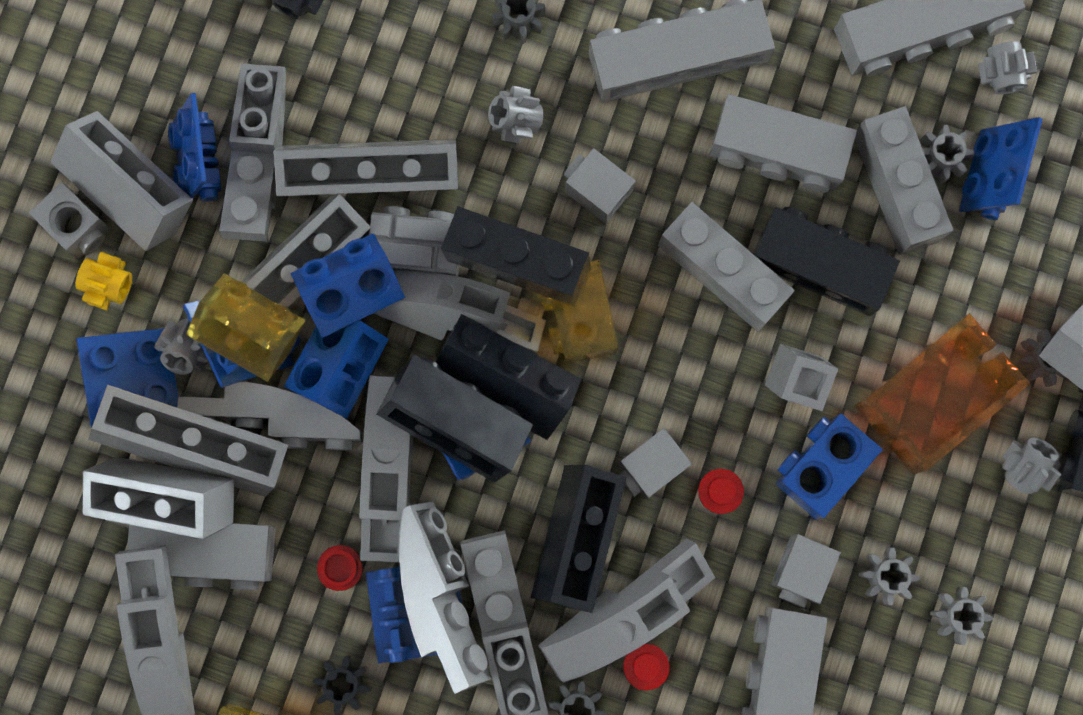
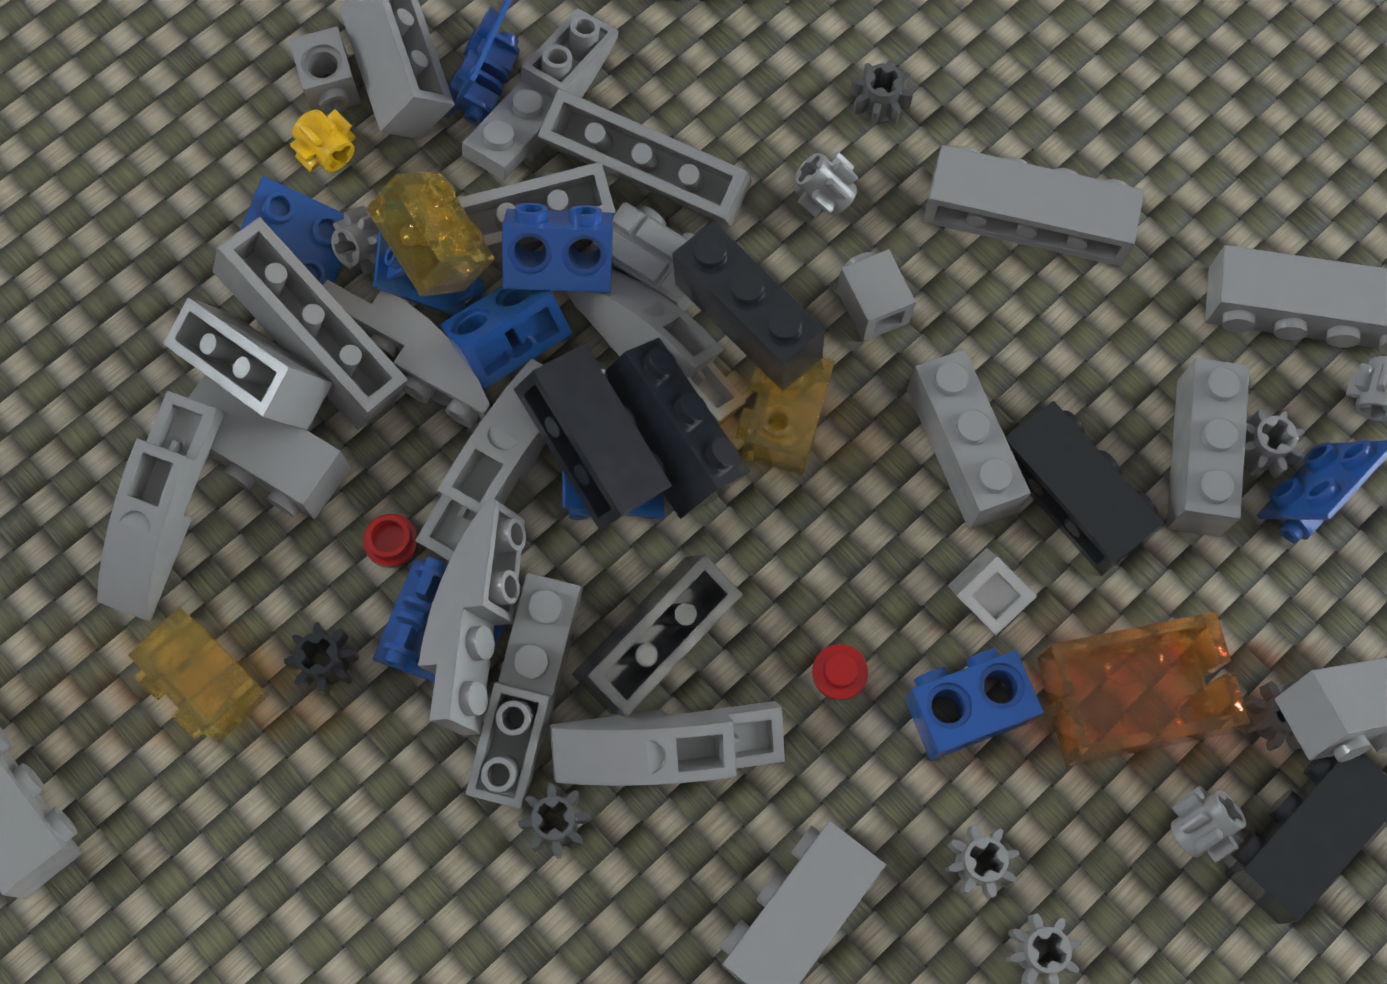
camera: 30 degrees right, 10 degrees down
light grey brick [618,428,692,500] -> none
red plate [623,644,669,691] -> none
light grey brick [709,94,857,193] -> none
light grey brick [771,534,841,608] -> none

